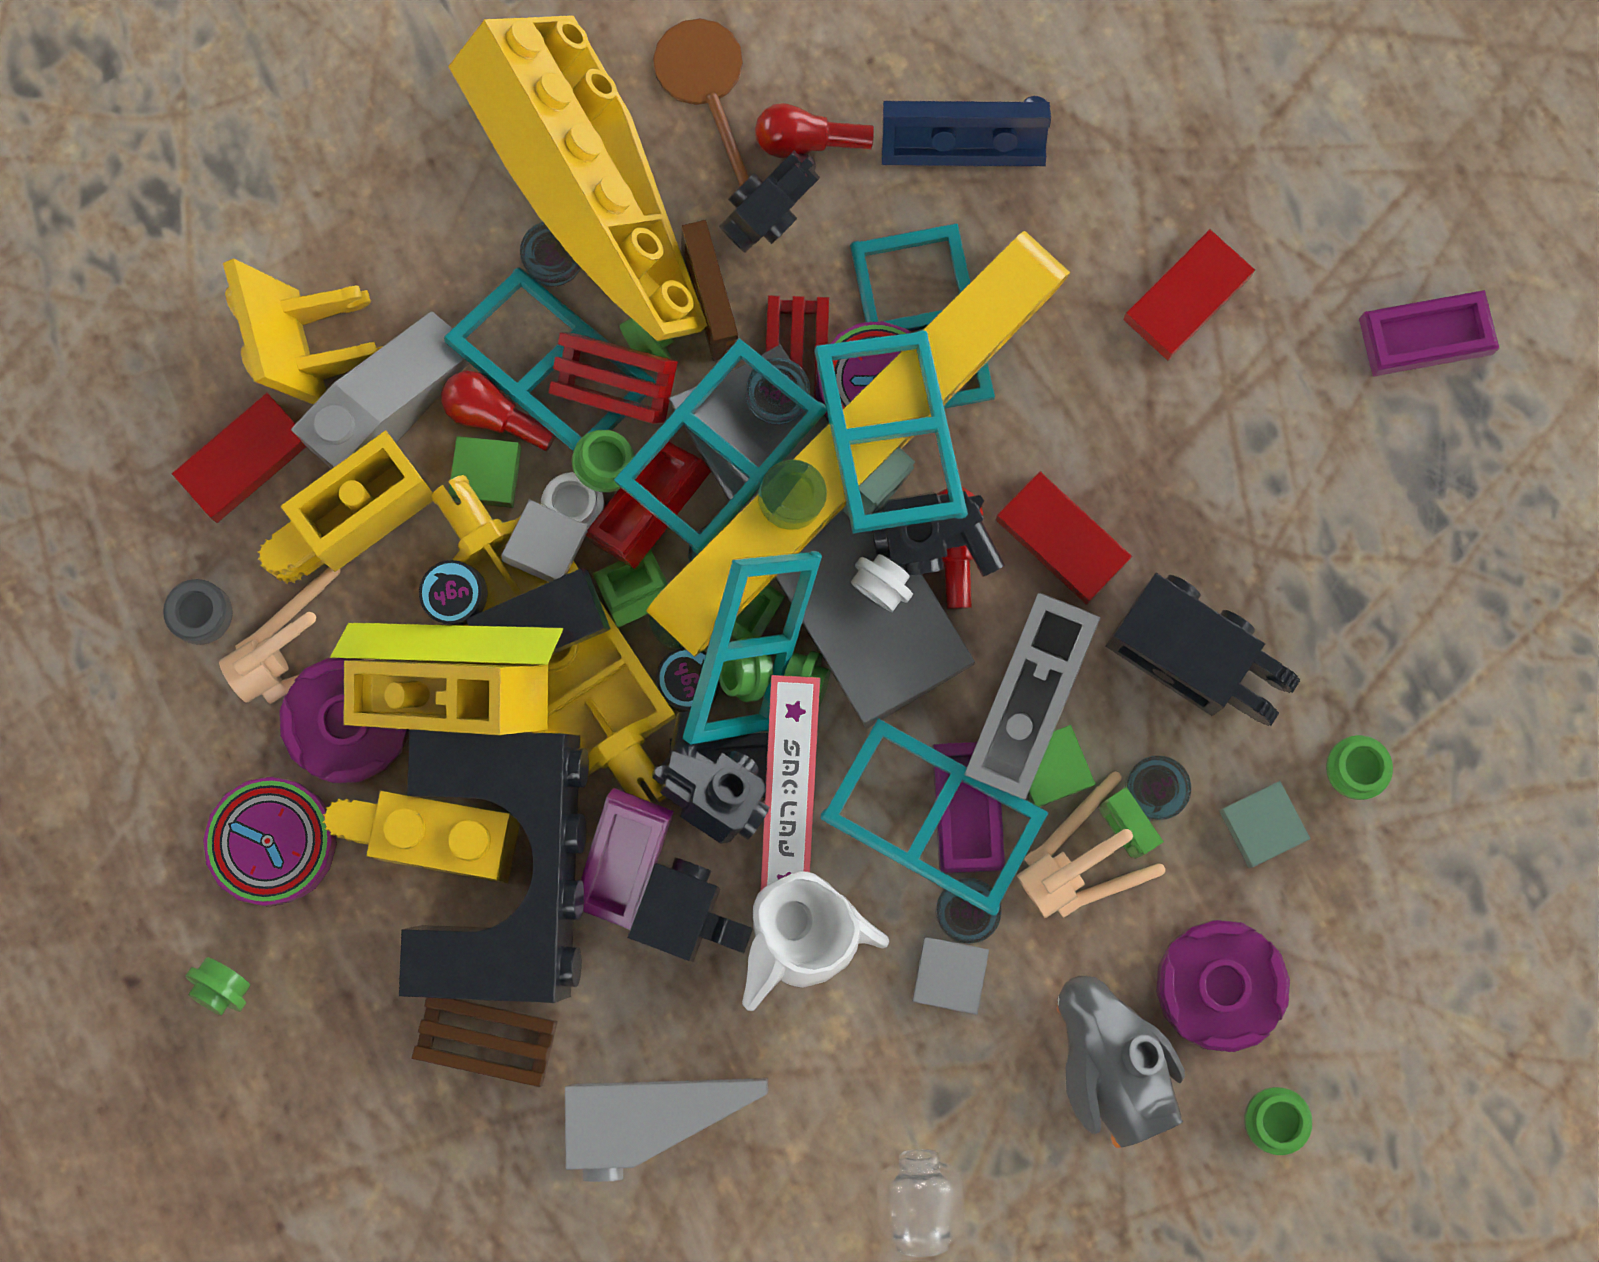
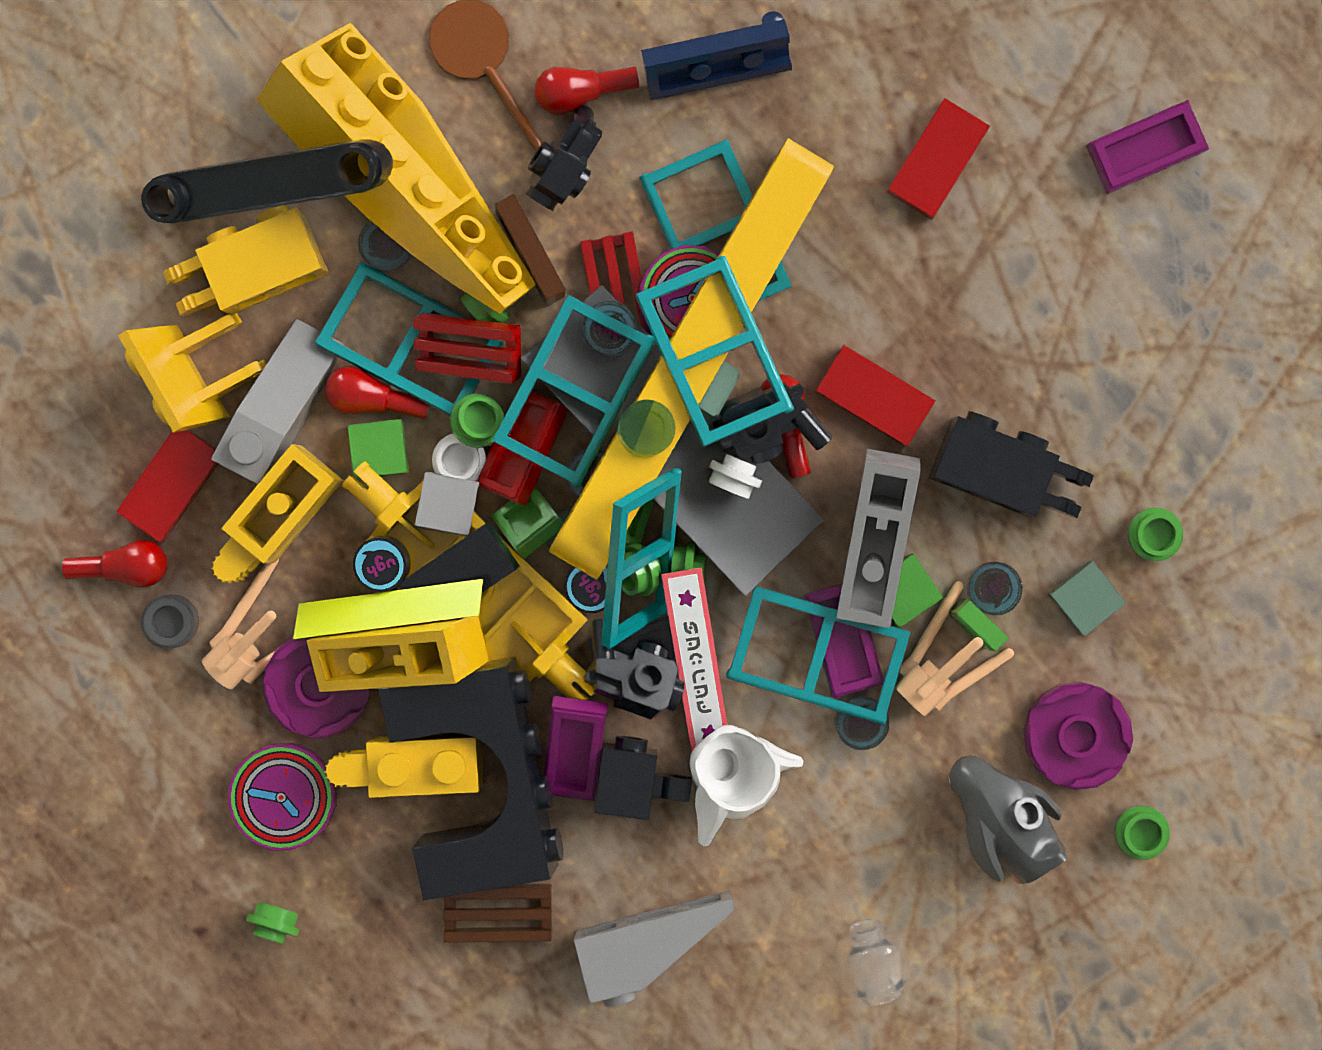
camera: 15 degrees left, 10 degrees up
light grey tile [912,937,989,1015] -> none
none -> red piece [62,540,168,588]
none -> black piece [141,139,393,223]
none -> yellow hinge [162,205,329,316]

